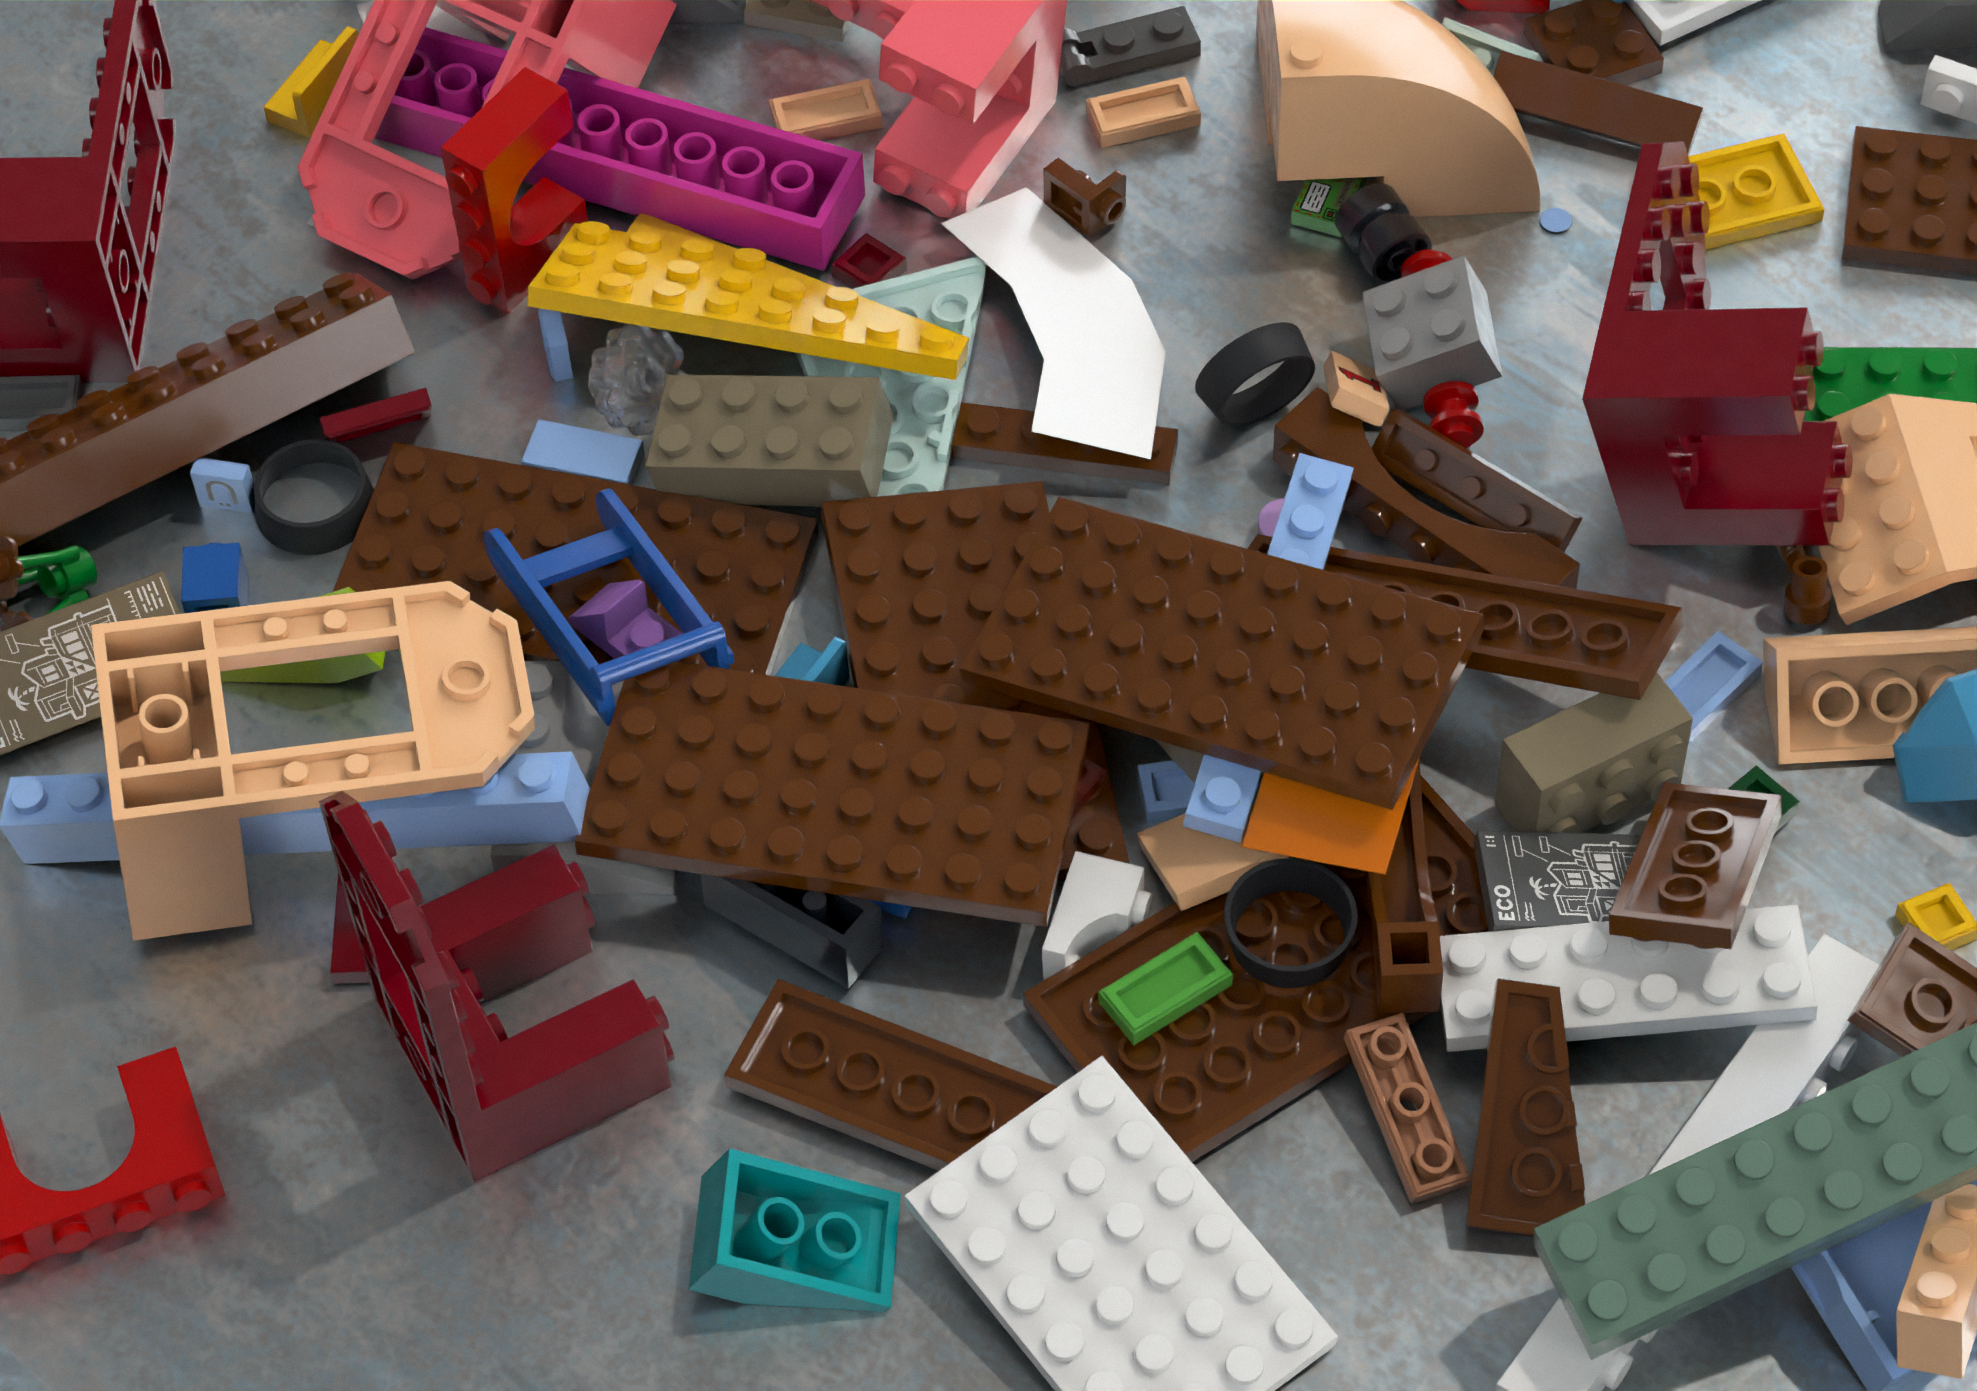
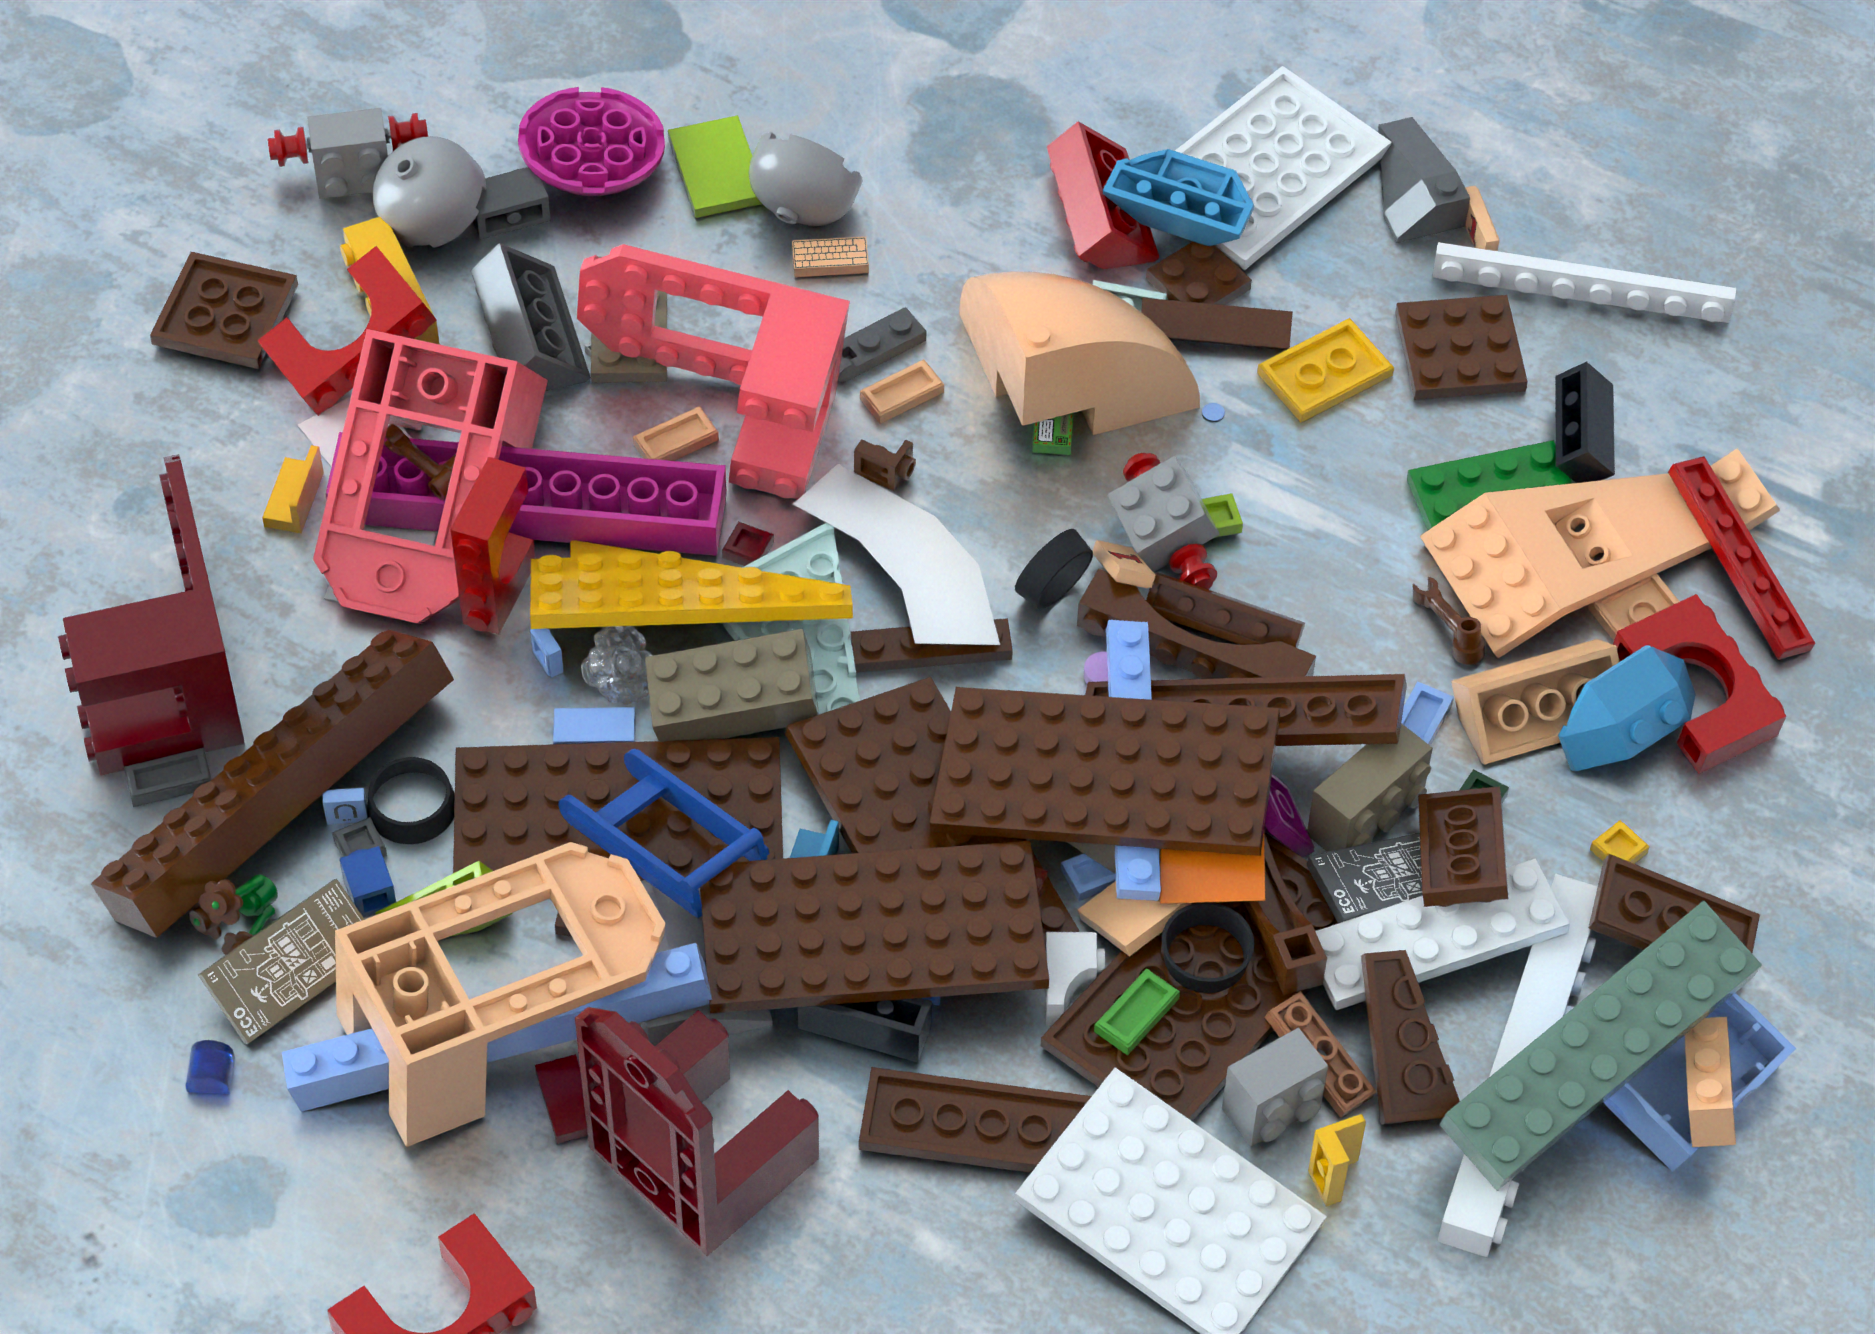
camera: 20 degrees left, 0 degrees up
dark red tile [320,387,432,444] -> none
medium lavender slope [569,580,683,662] -> none
teal slope [688,1148,901,1312] -> none
black wheel [1335,183,1432,285] -> none
dark red bracket [1582,141,1853,546] -> none
none -> dark grey tile [332,817,387,857]
none -> reddish brown brick [384,424,456,500]
none -> lime plate [1202,493,1243,538]
none -> light grey brick [1222,1027,1328,1147]
none -> magenta tile [1265,774,1315,858]
none -> yellow panel [1308,1114,1366,1207]

